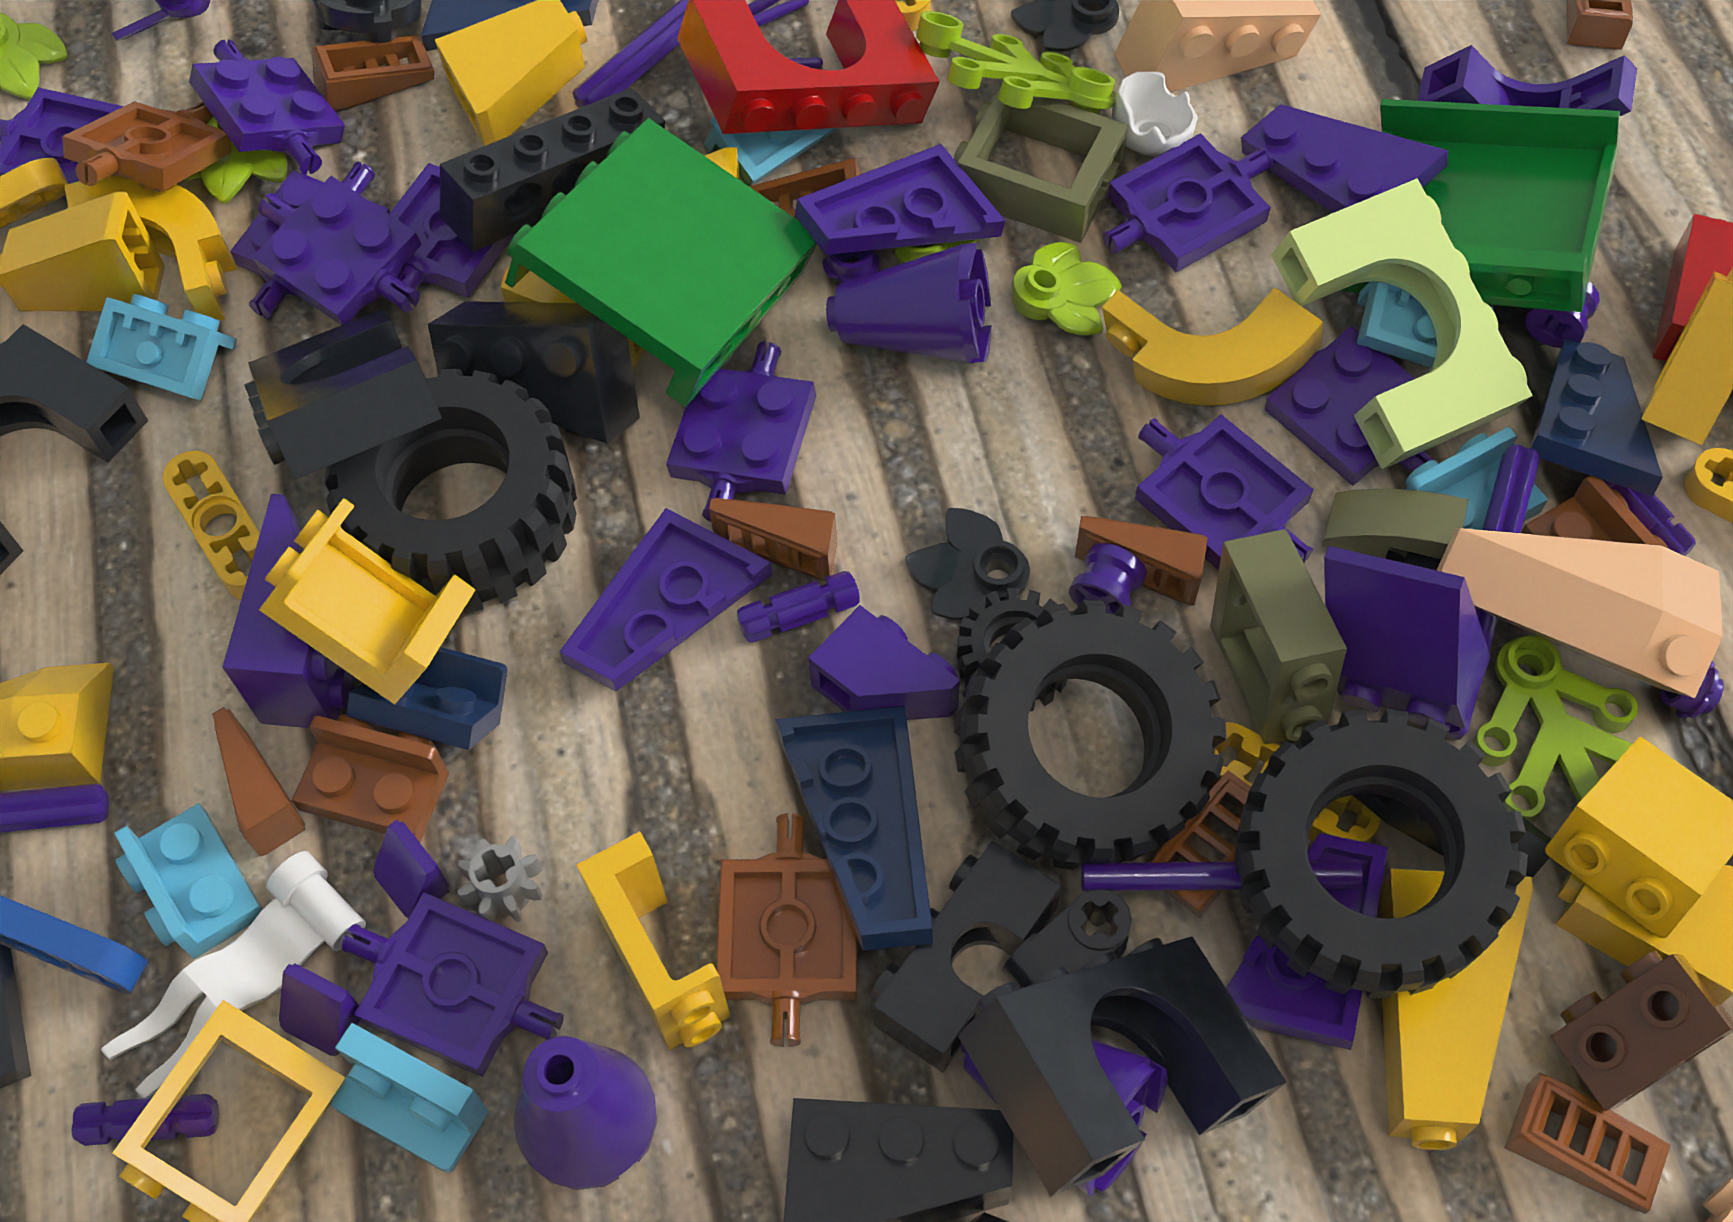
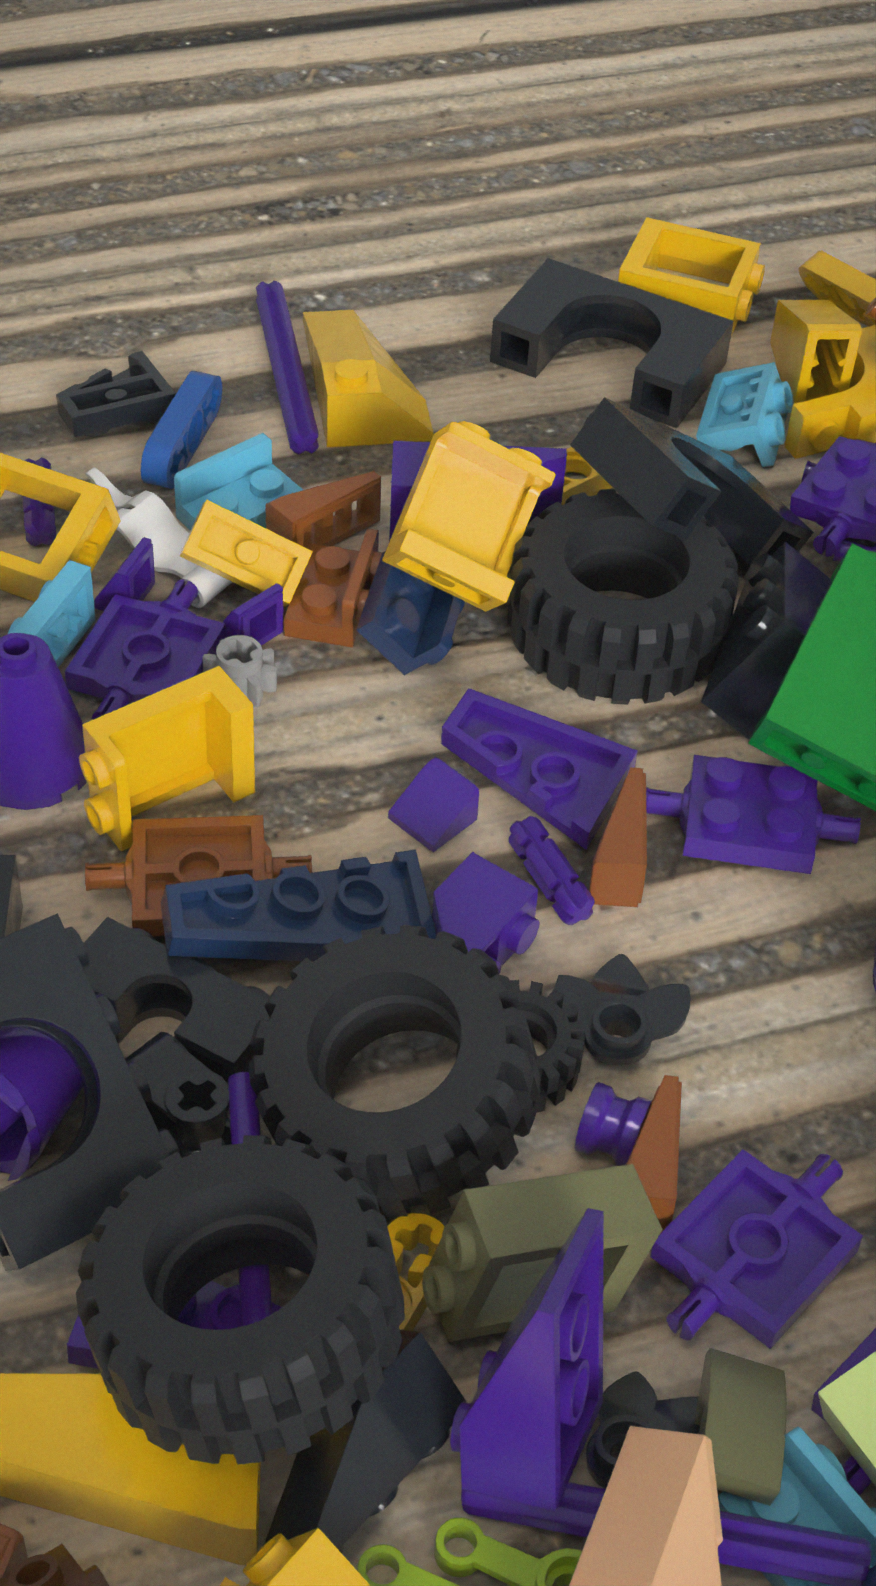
camera: 80 degrees right, 15 degrees down
none -> yellow plate [179,500,313,607]
none -> dark purple slope [388,757,479,852]

